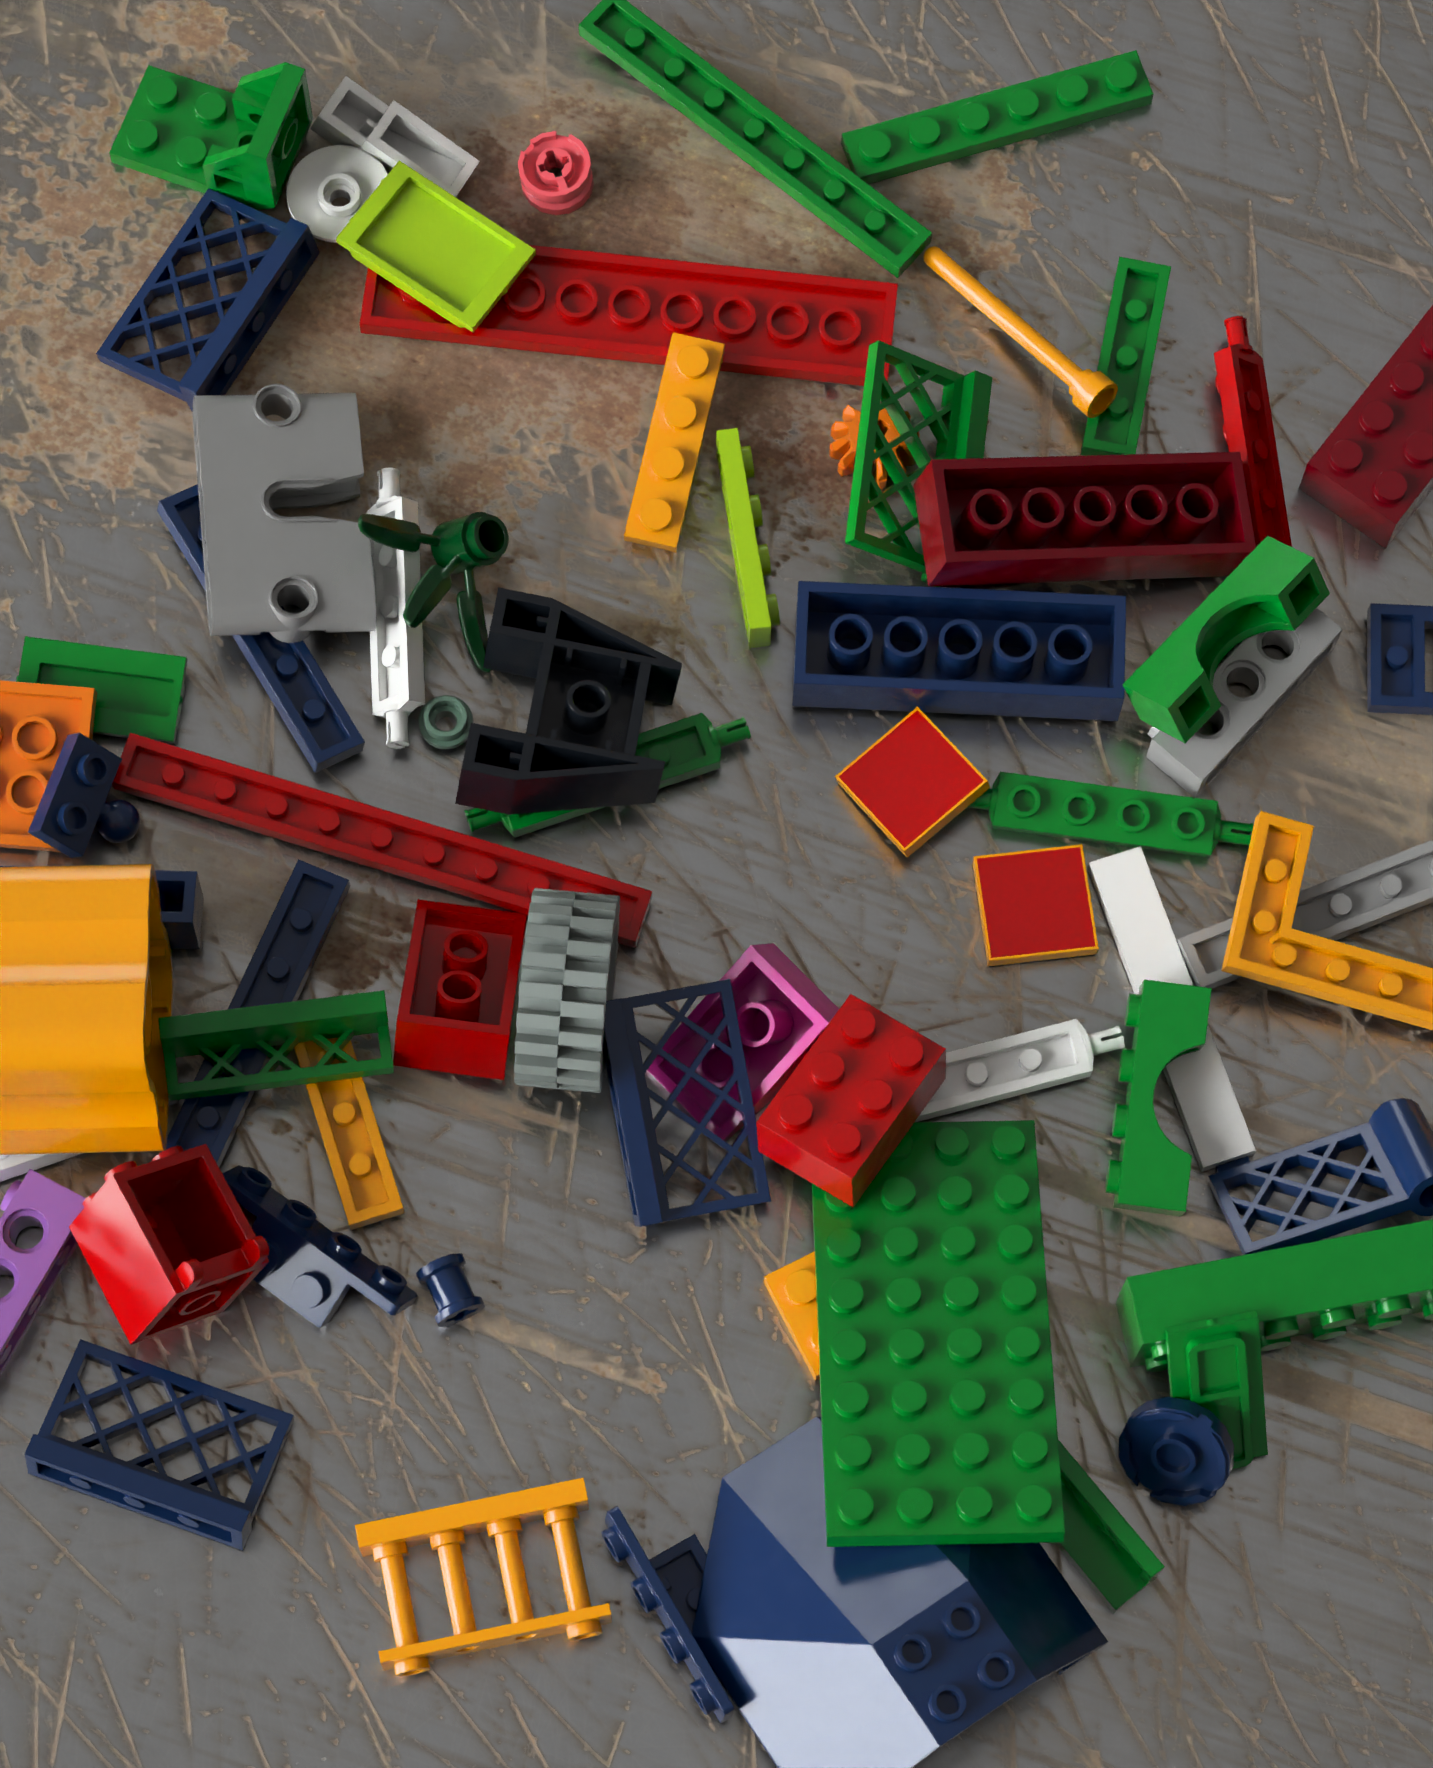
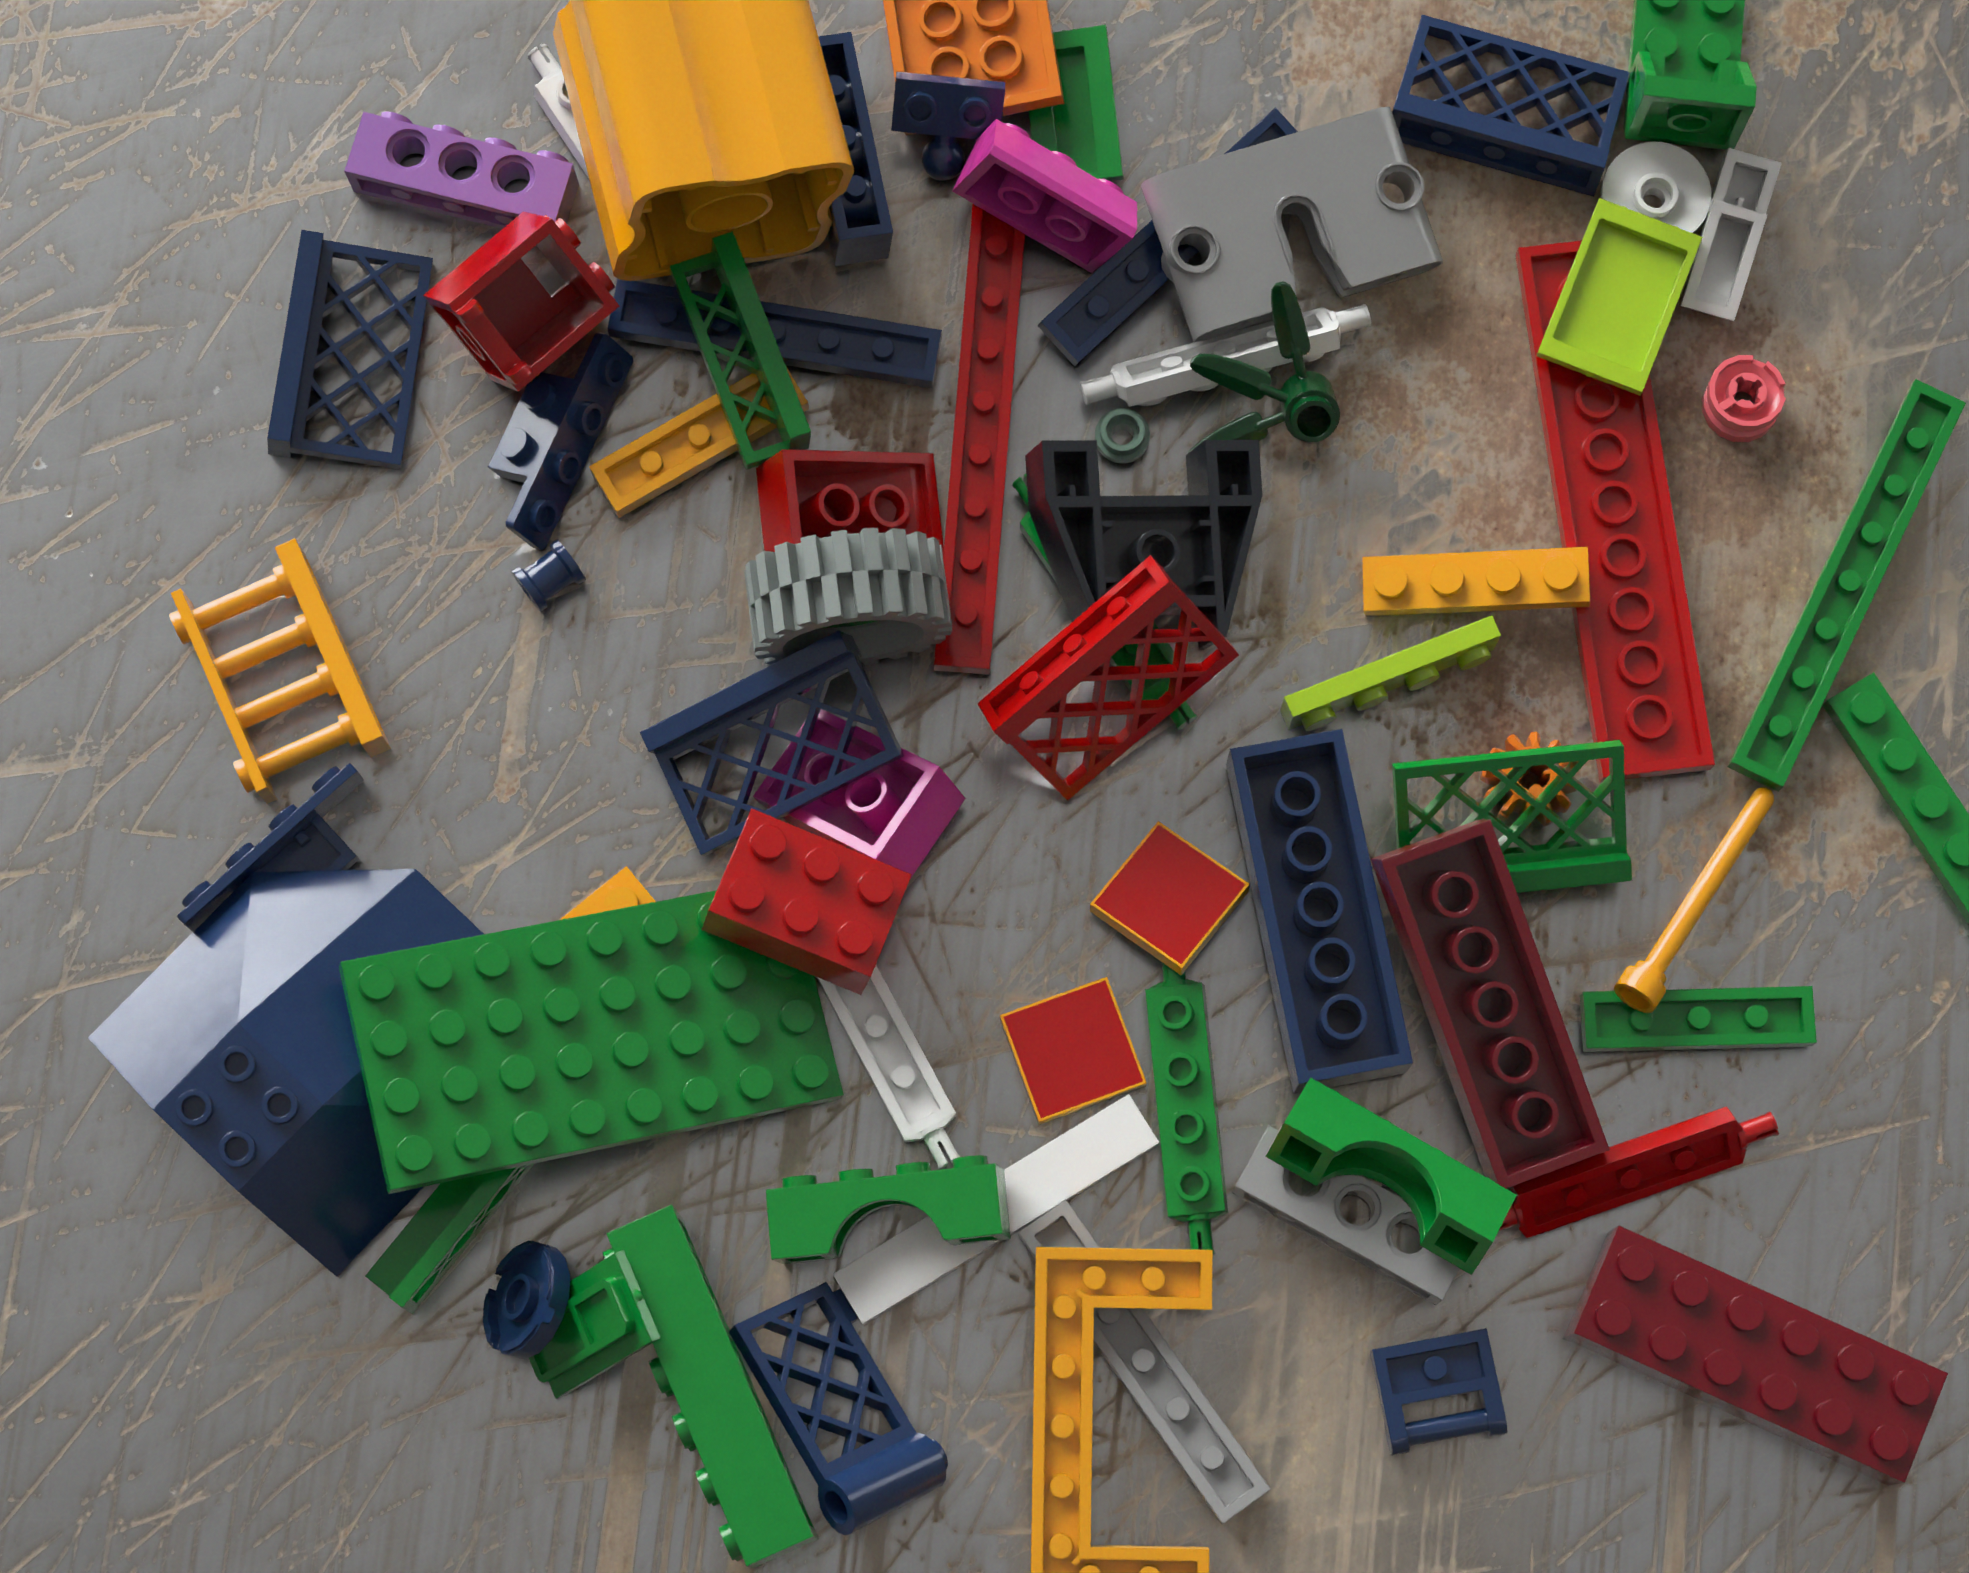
camera: 80 degrees right, 5 degrees up
none -> dark pink slope [952,119,1137,273]
none -> red fence [977,555,1239,801]

